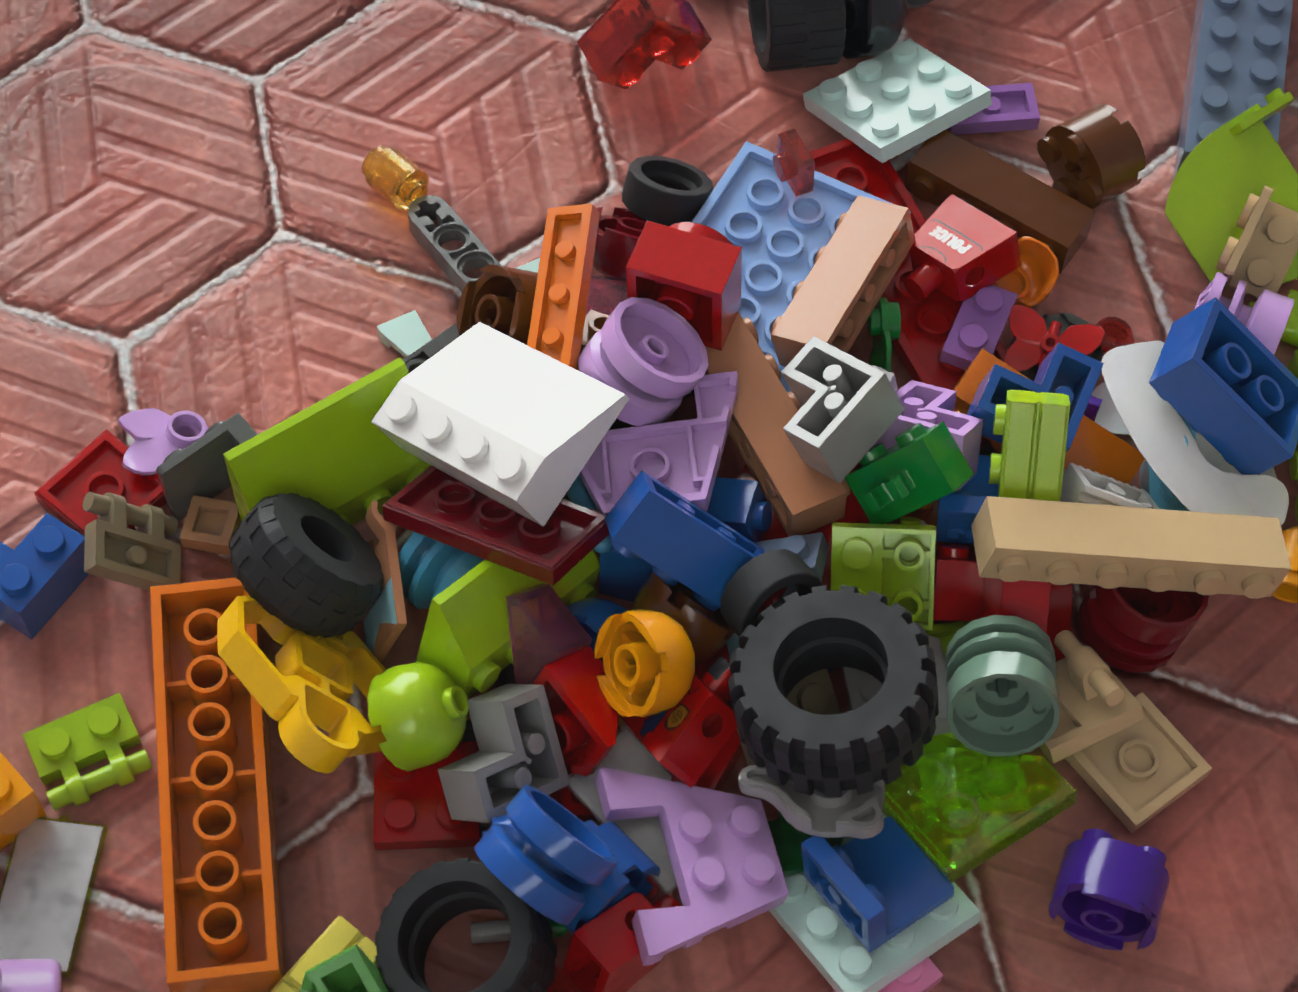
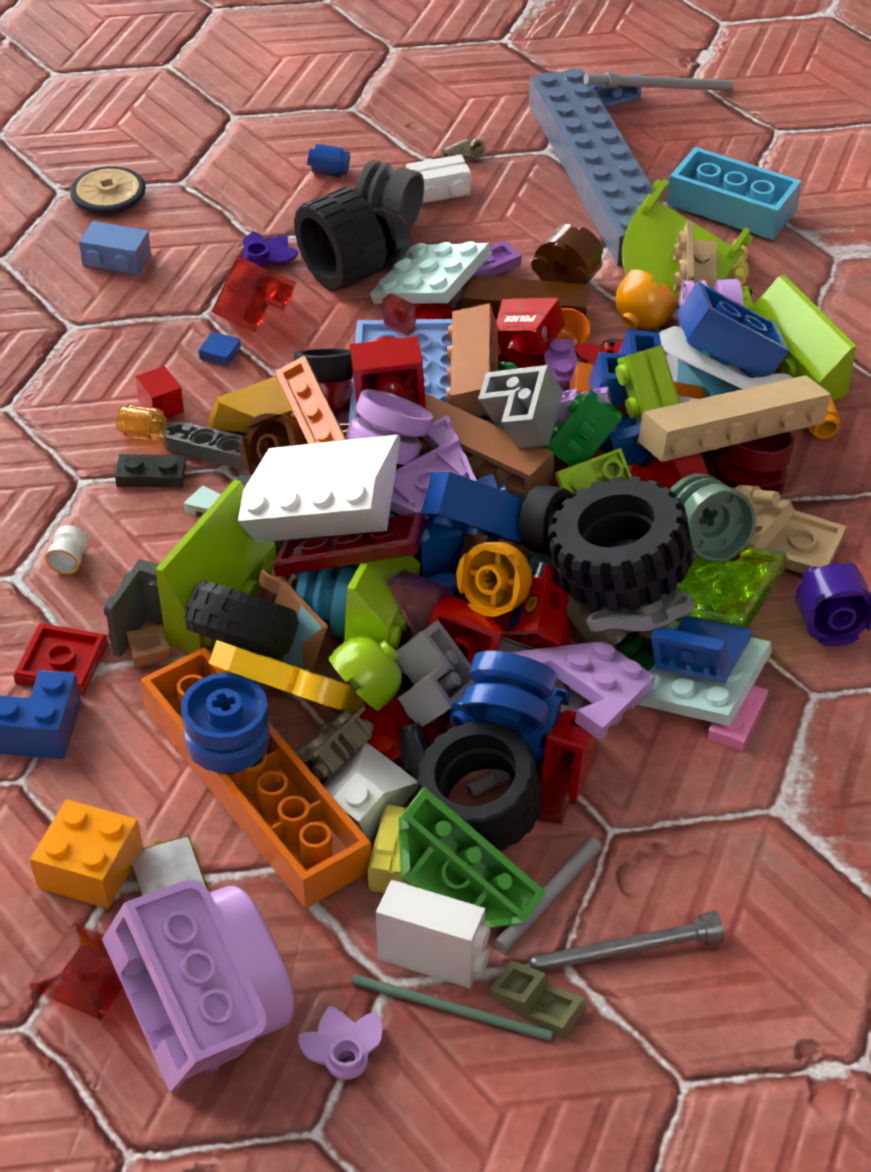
camera: 25 degrees left, 15 degrees down
lime plate [22,692,153,811] -> none
dark tan plate [82,492,181,591] -> none
lavender plate [118,408,209,476] -> none
none -> white wheel [45,525,89,574]
none -> pearl dark grey plate [115,454,186,487]
none -> red brick [135,366,184,422]
none -> blue wheel [181,672,270,773]
none -> blue tile [198,332,241,366]
none -> yellow slope [208,376,293,433]
none -> dark tan hinge [294,706,374,779]
none -> white slope [323,742,419,840]
none -> black cone [398,723,430,780]
none -> light orange cylinder [615,270,678,330]

